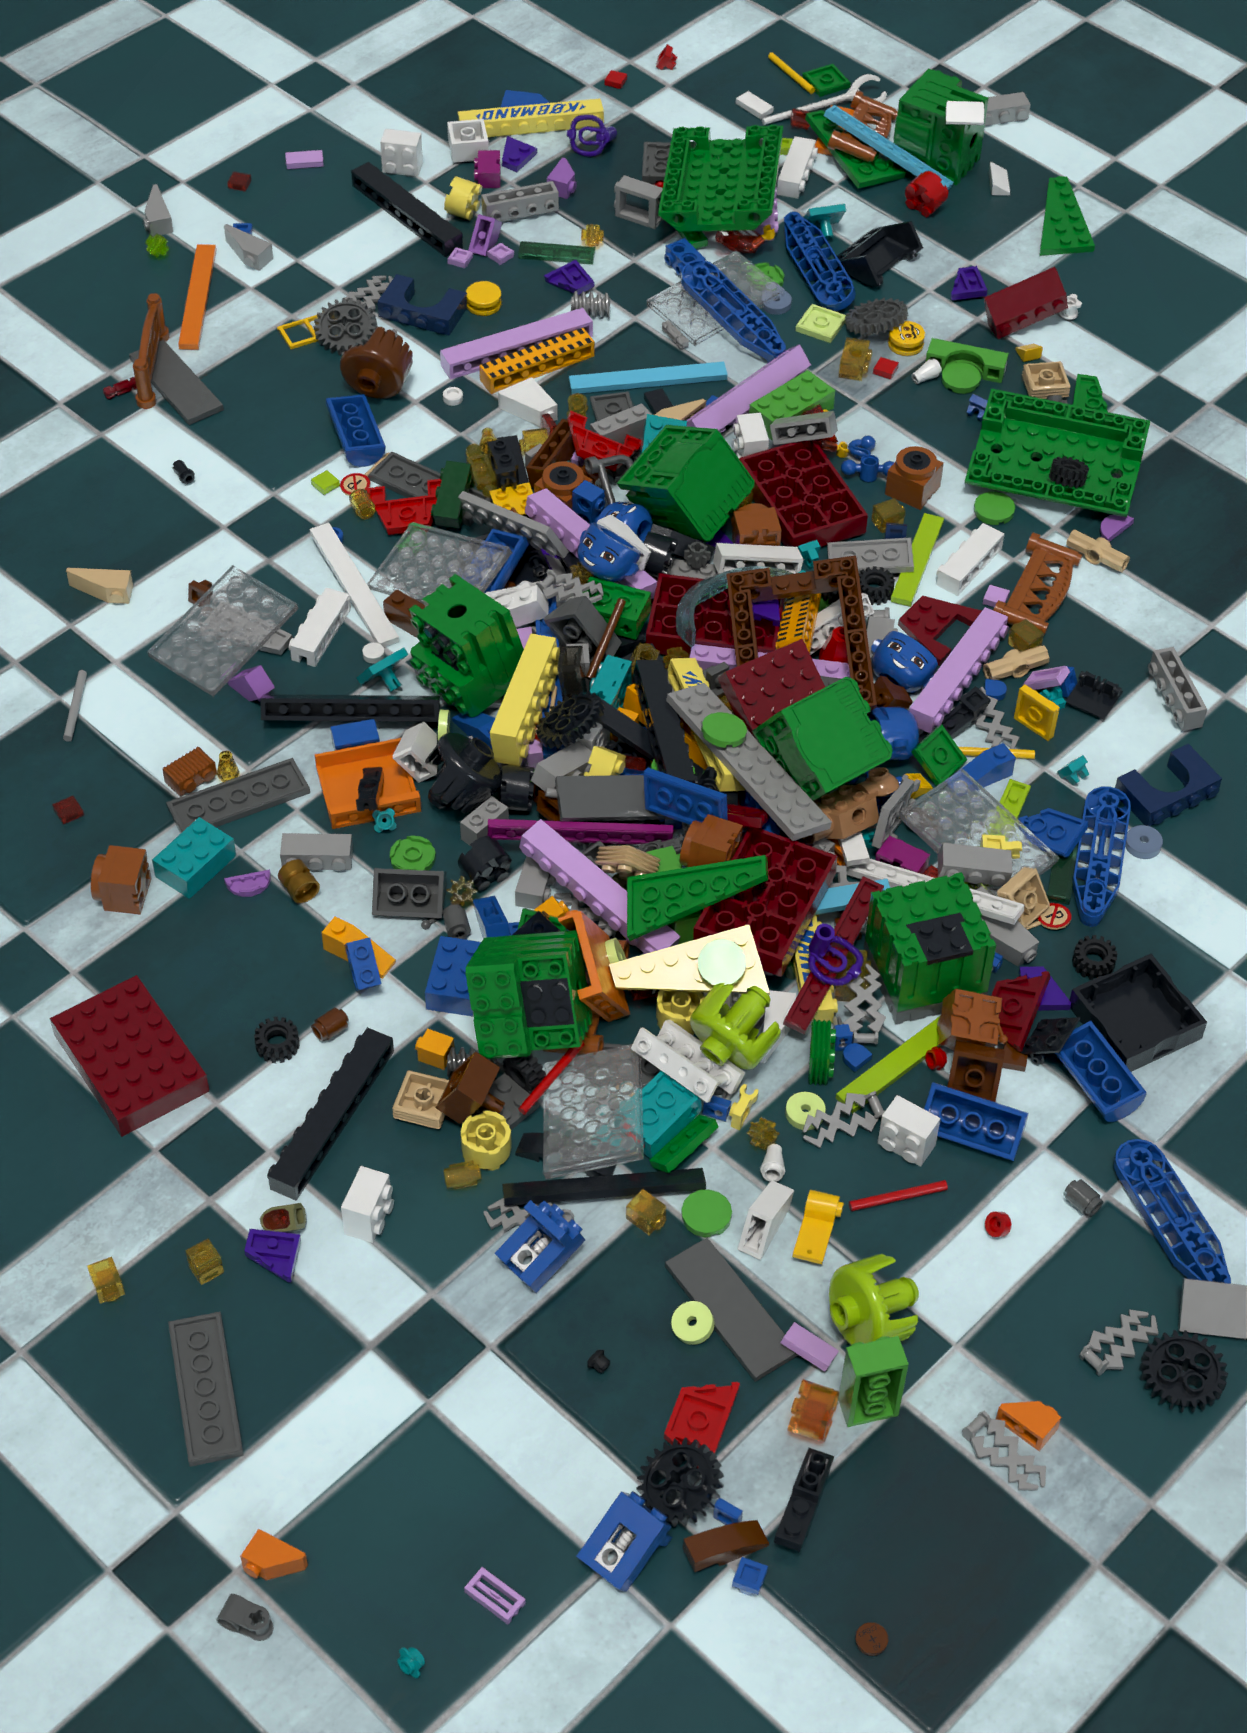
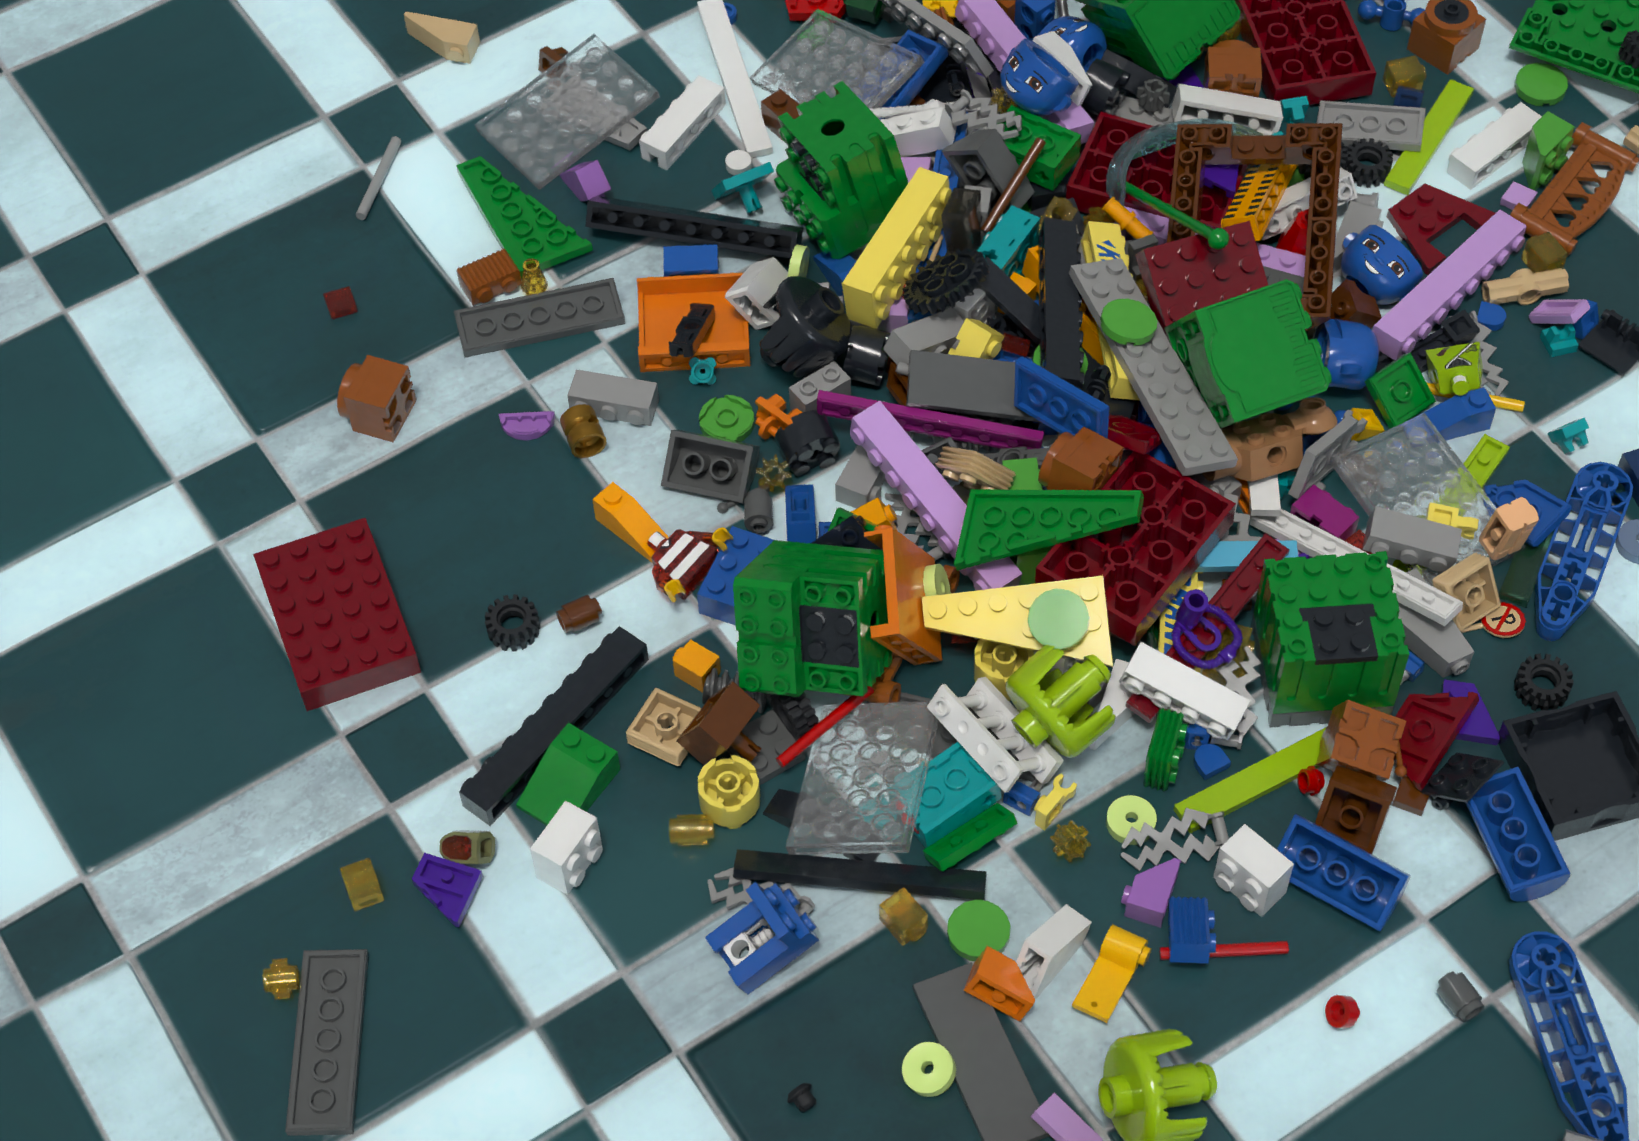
camera: 15 degrees right, 5 degrees up
clear yellow brick [87,1257,125,1304] -> none
teal brick [152,817,236,899] -> none
blue brick [344,937,382,991] -> none
white cone [760,1144,785,1182] -> none
yellow plate [1014,684,1060,741] -> none
none -> clear yellow gear [263,958,299,1000]
none -> green wing [456,156,593,278]
none -> green slope [516,722,621,826]
none -> torso [647,527,734,603]
none -> orange hips [755,394,803,440]
none -> orange slope [963,946,1035,1021]
none -> light orange pin [1102,197,1153,240]
none -> green bar [1119,181,1229,250]
none -> white brick [1119,642,1250,741]
none -> medium lavender slope [1121,858,1181,928]
none -> blue brick [1168,896,1216,963]
none -> lime torso [1425,342,1483,395]
none -> light nougat brick [1479,497,1539,561]
none -> bright green slope [1522,111,1575,191]

